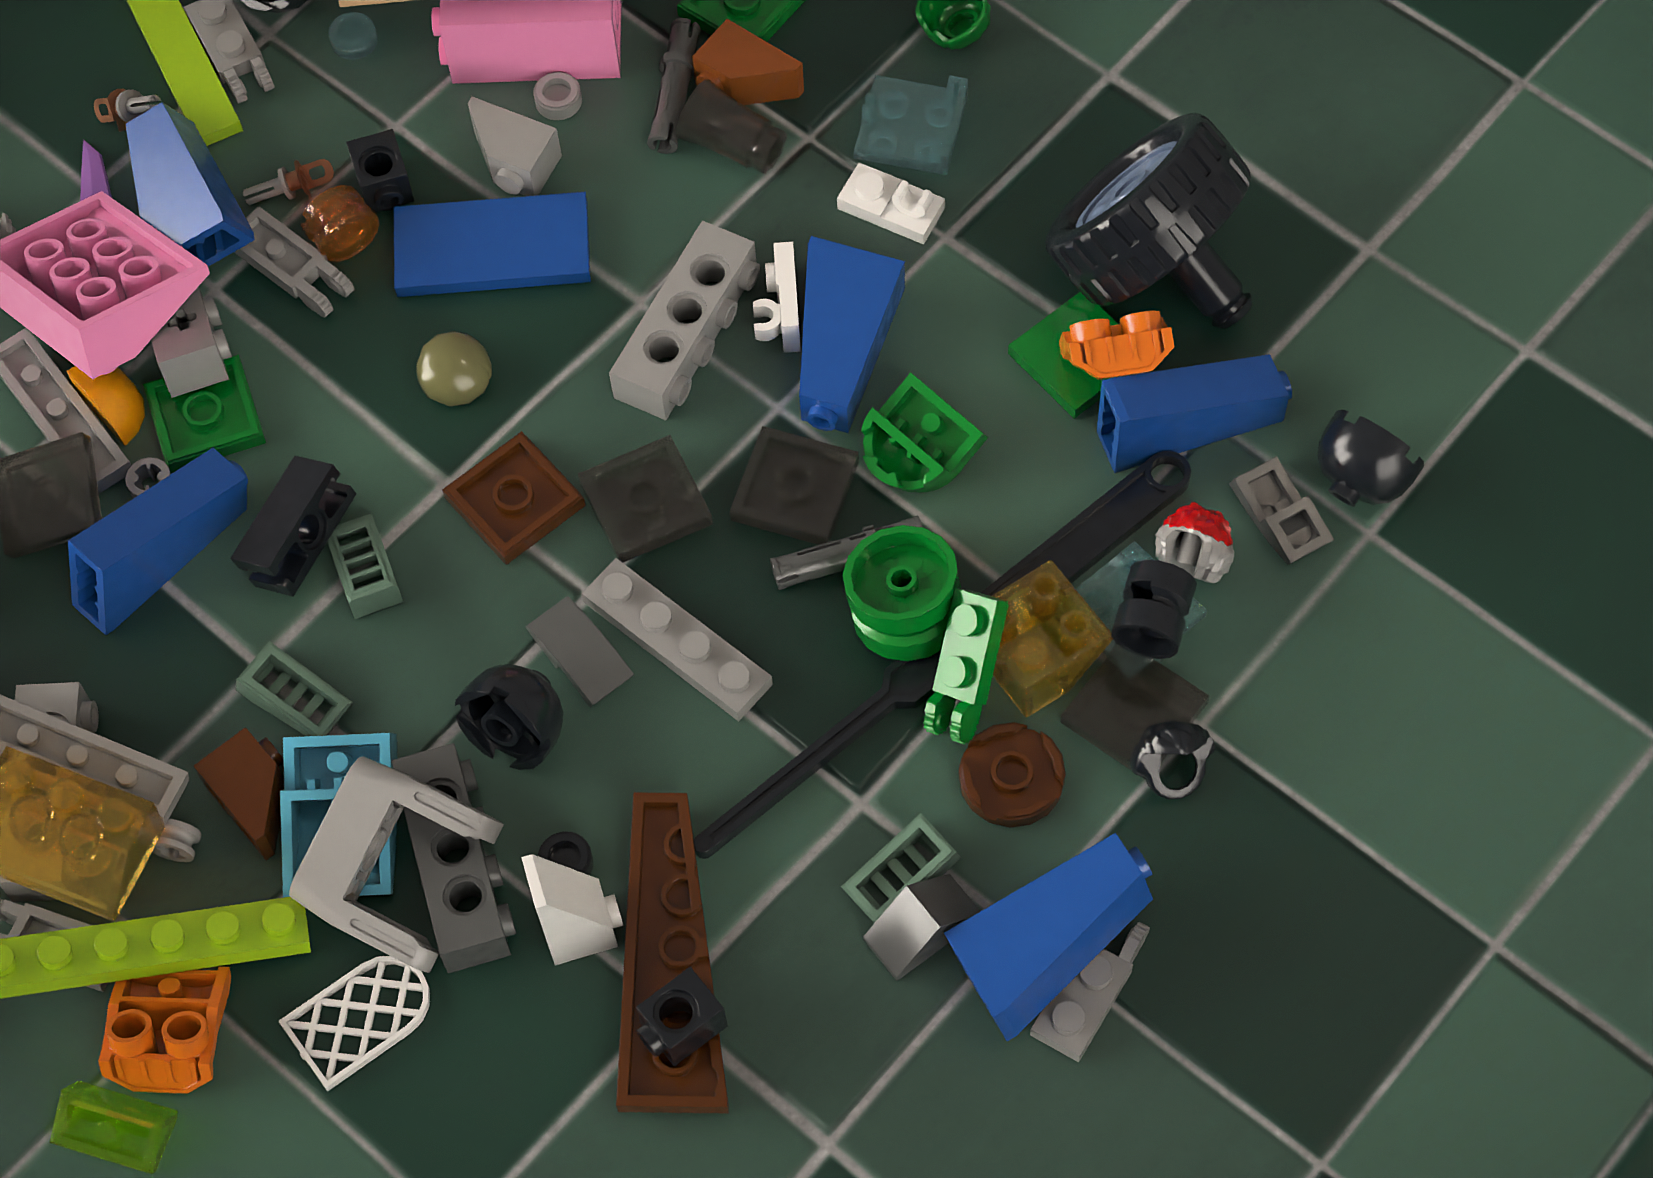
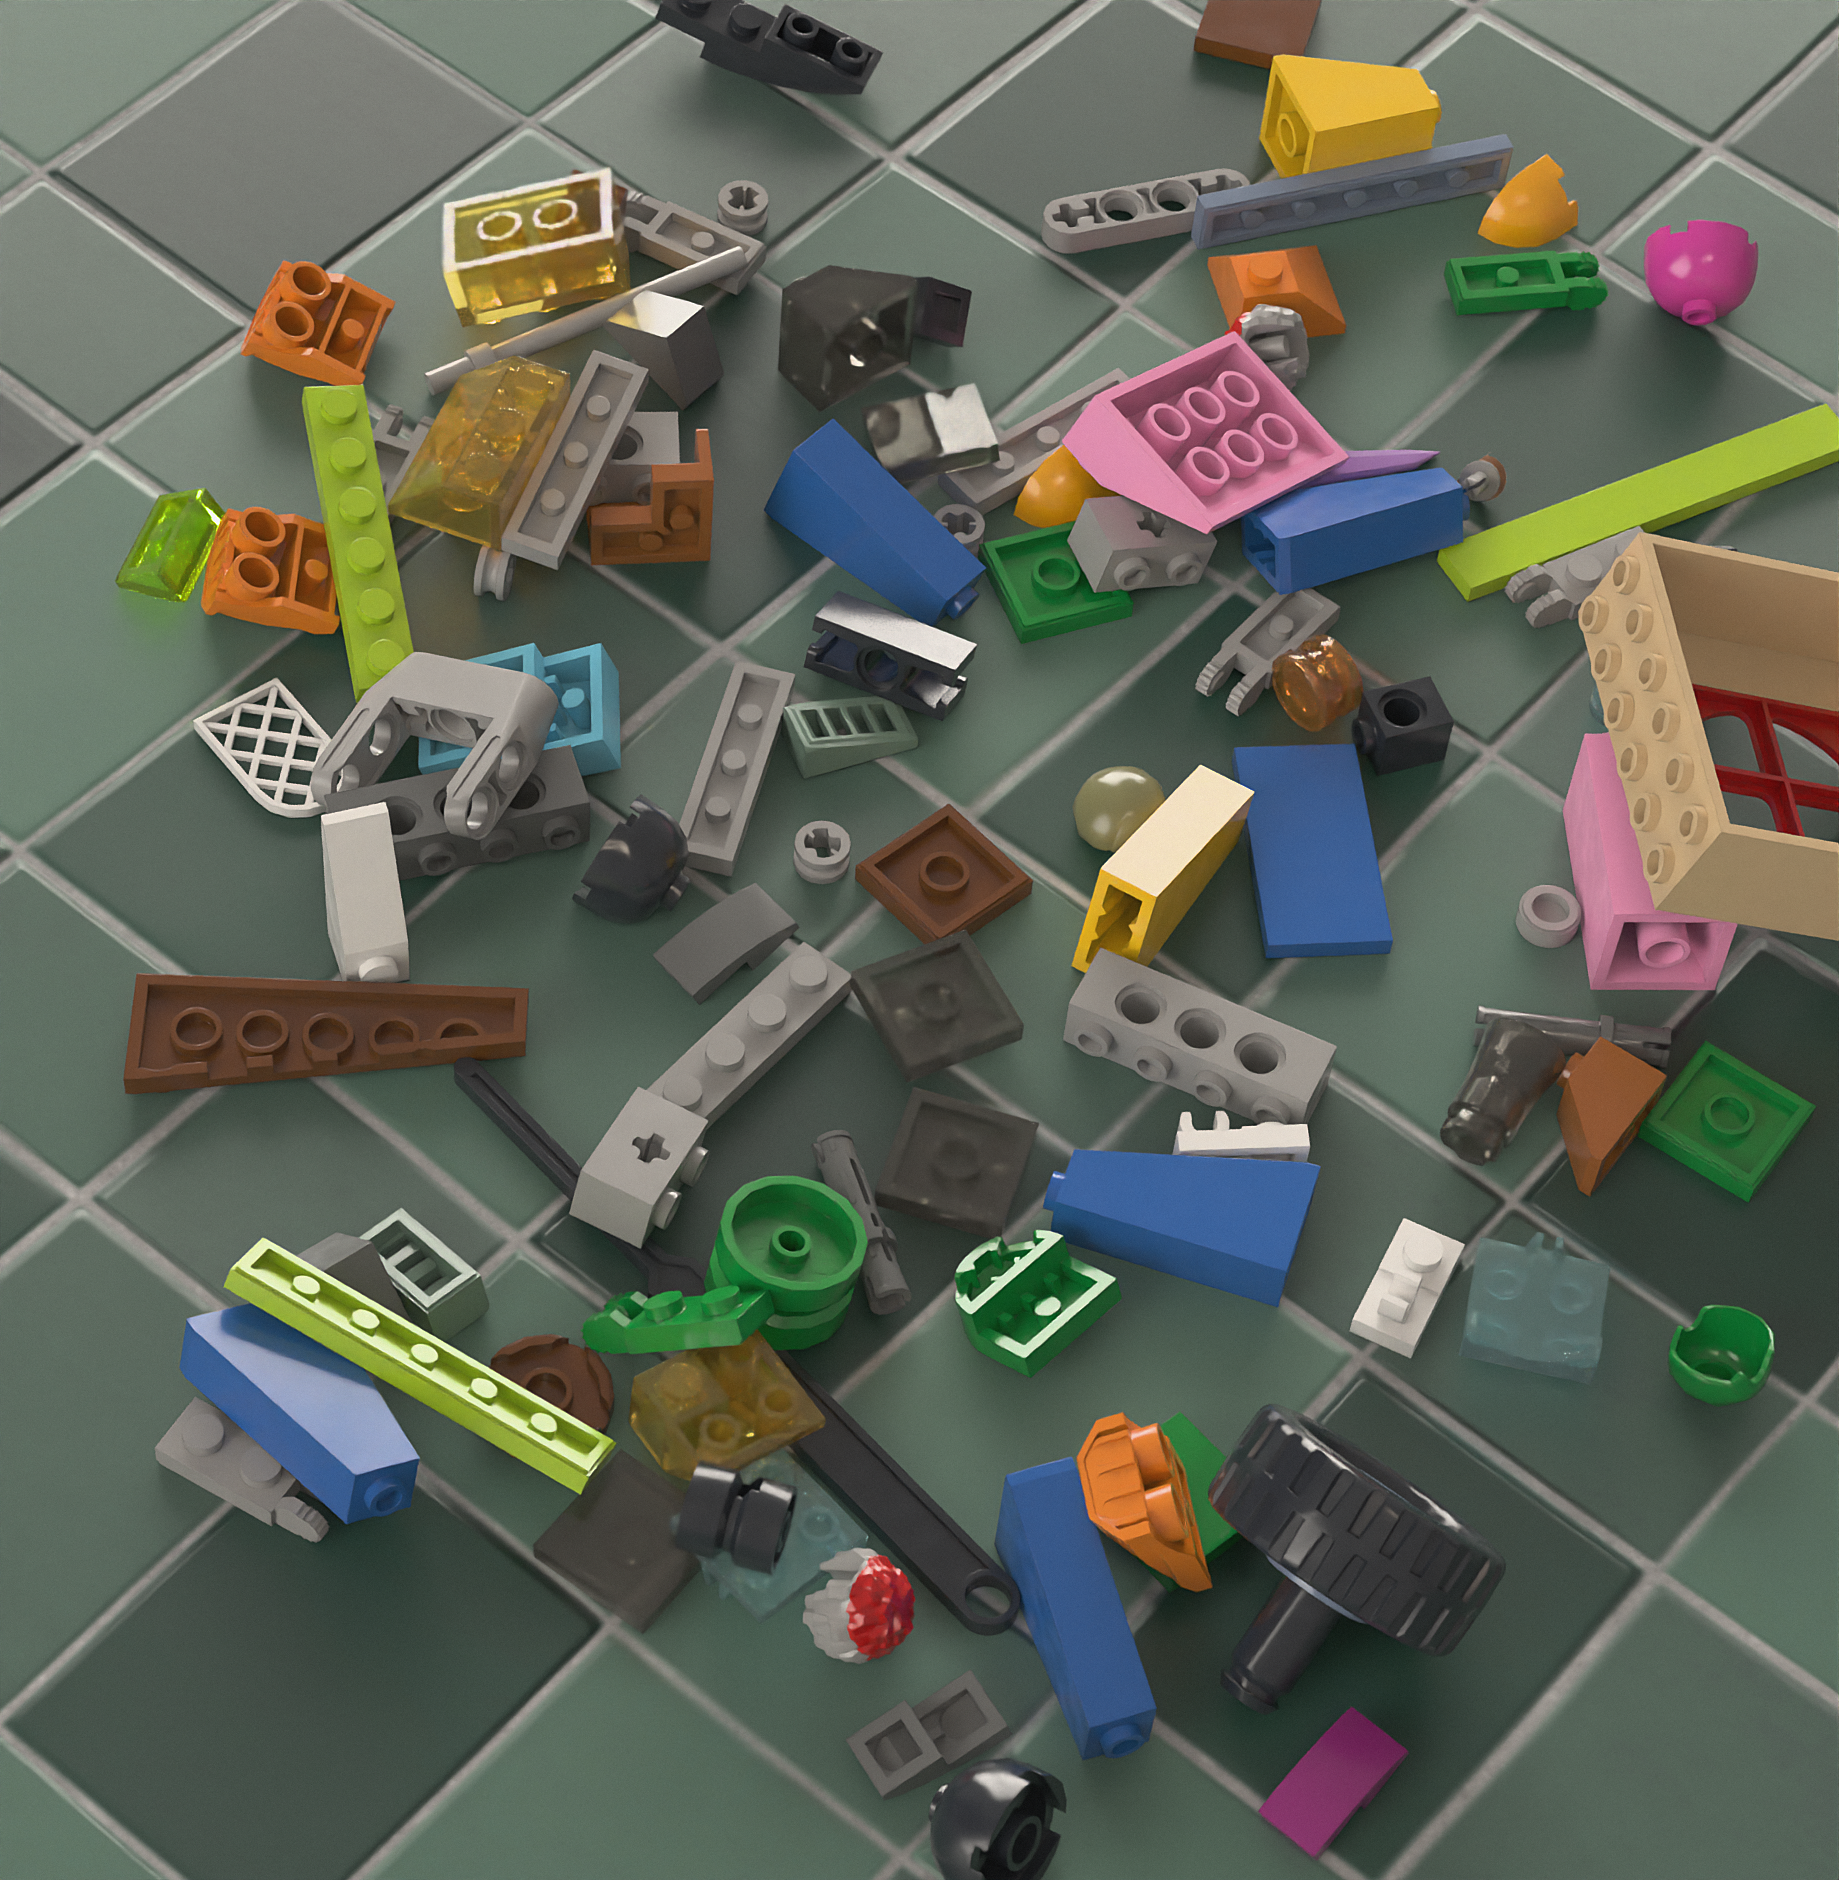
camera: 80 degrees right, 10 degrees down
reddish brown slope [194,727,284,861] -> none
sand green slope [236,641,353,736] -> none
piece [243,159,334,205] -> none
light grey slope [468,97,562,196] -> none
black tile [538,832,593,875] -> none
black brick [636,967,728,1067] -> none
black piece [1130,720,1215,800] -> none
none -> lime tile [224,1238,617,1495]
none -> light grey brick [569,1087,710,1249]
none -> dark orange panel [586,429,714,566]
none -> light grey plate [679,661,795,877]
none -> light grey bush [793,820,851,884]
none -> yellow slope [1071,765,1255,973]
none -> magenta slope [1258,1706,1409,1861]

